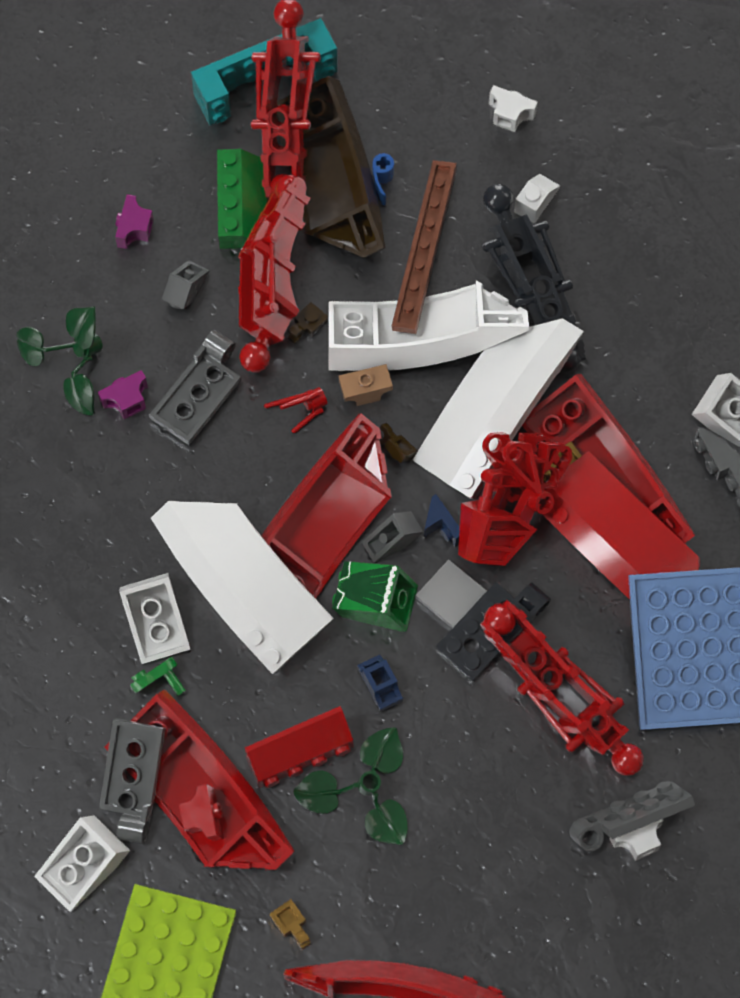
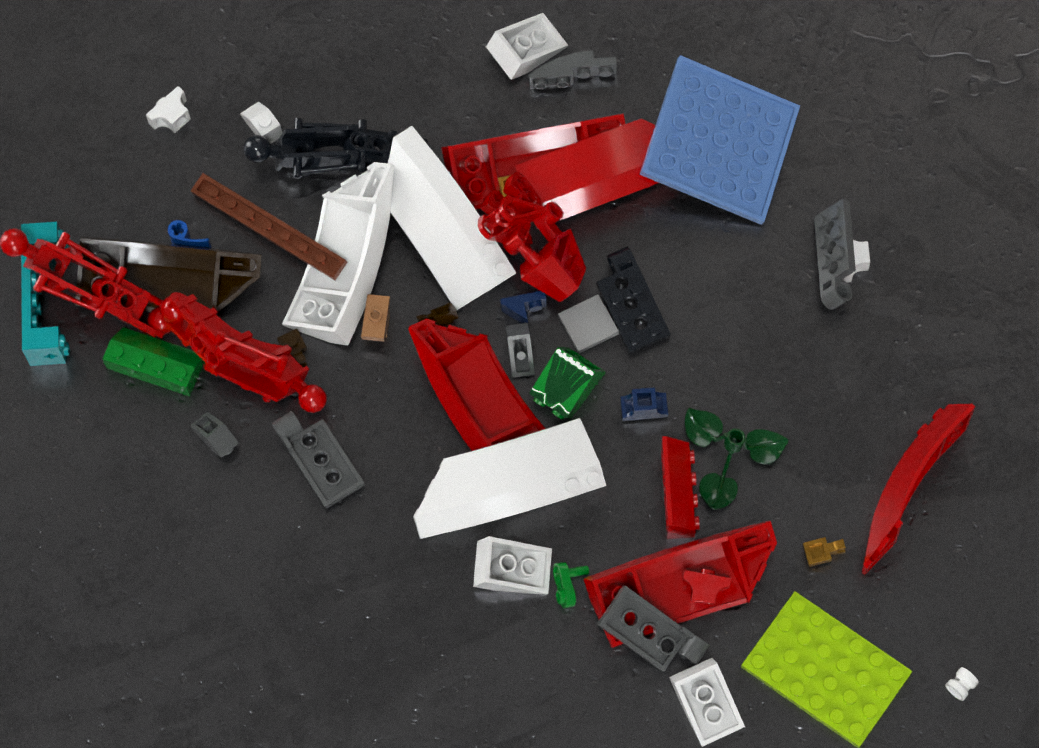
camera: 65 degrees left, 0 degrees up
dark green plant [16,306,103,415] -> none
magenta brick [98,370,148,420] -> none
magenta brick [115,194,154,249] -> none
red plant [264,387,328,433] -> none
red piece [480,600,644,776] -> none

